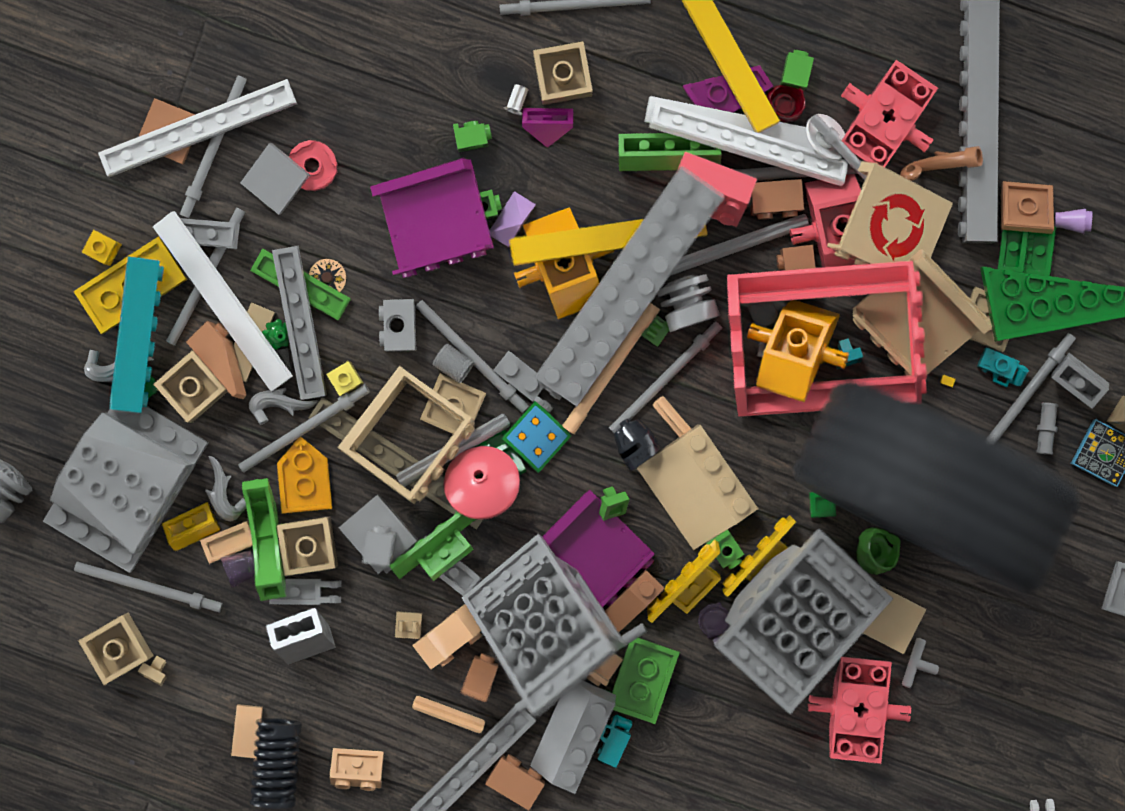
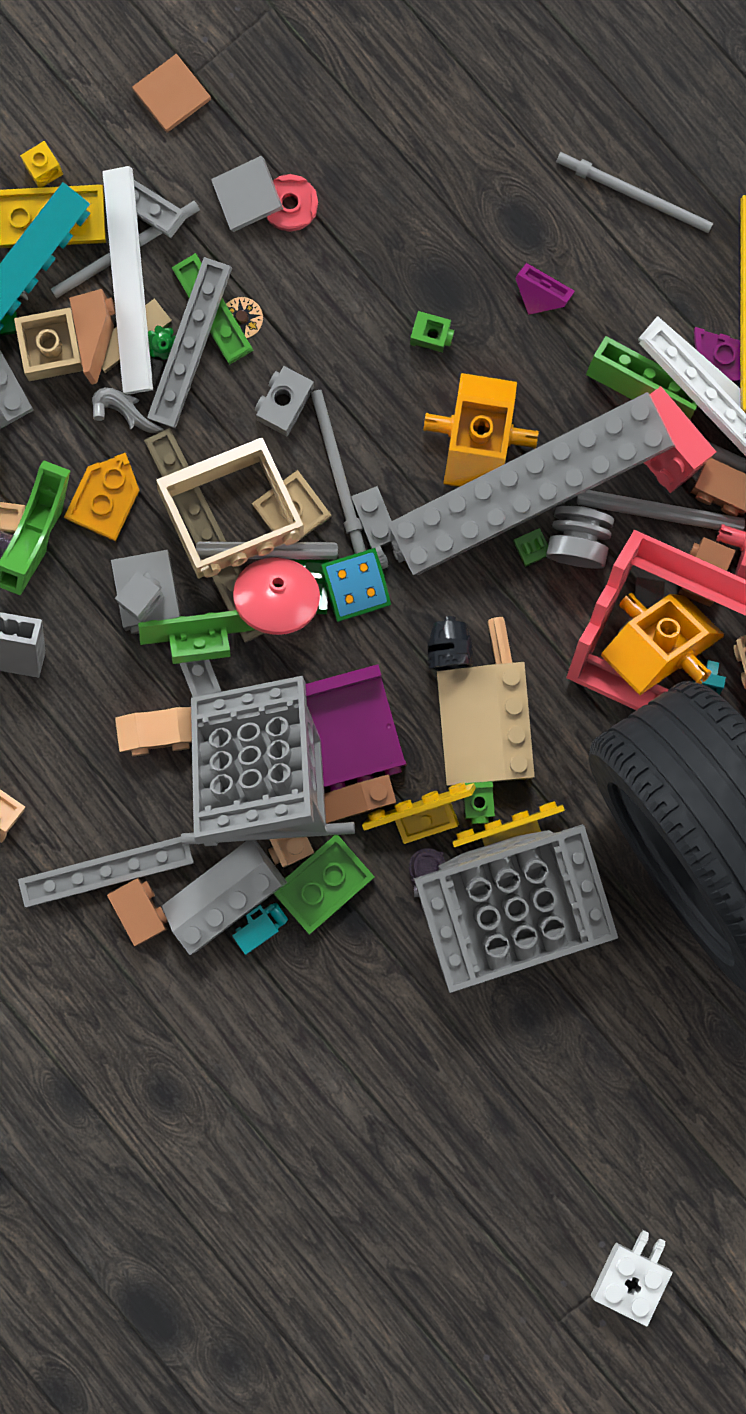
camera: 30 degrees right, 5 degrees down
white tile [98,79,297,177] -> none
light grey bar [179,75,247,218] -> none
light grey piece [205,456,247,522] -> none
light grey bar [238,384,370,472] -> none
light grey hinge [269,578,341,605] -> none
tan brick [277,516,338,576] -> none
light yellow brick [326,361,364,396] -> none
magenta panel [370,159,494,278] -> none
tan tile [395,611,422,639] -> none
light nougat axle [412,696,485,733] -> none
light grey piece [433,344,474,383] -> none
bright green brick [453,121,492,152] -> none
nougat slope [461,653,498,702] -> none
lavender slope [489,191,535,247] -> none
white piece [504,85,528,115] -> none
yellow tile [509,219,707,265] -> none
tan brick [533,42,593,105] -> none
light nougat piece [562,303,660,434] -> none
bright green tile [599,487,629,521] -> none
light grey bar [609,321,722,433] -> none
coral slope [808,656,911,764] -> none
green tile [809,492,836,518] -> none
bright green hair [856,527,901,575] -> none
tan tile [863,586,926,654] -> none
light grey piece [902,638,939,688] -> none

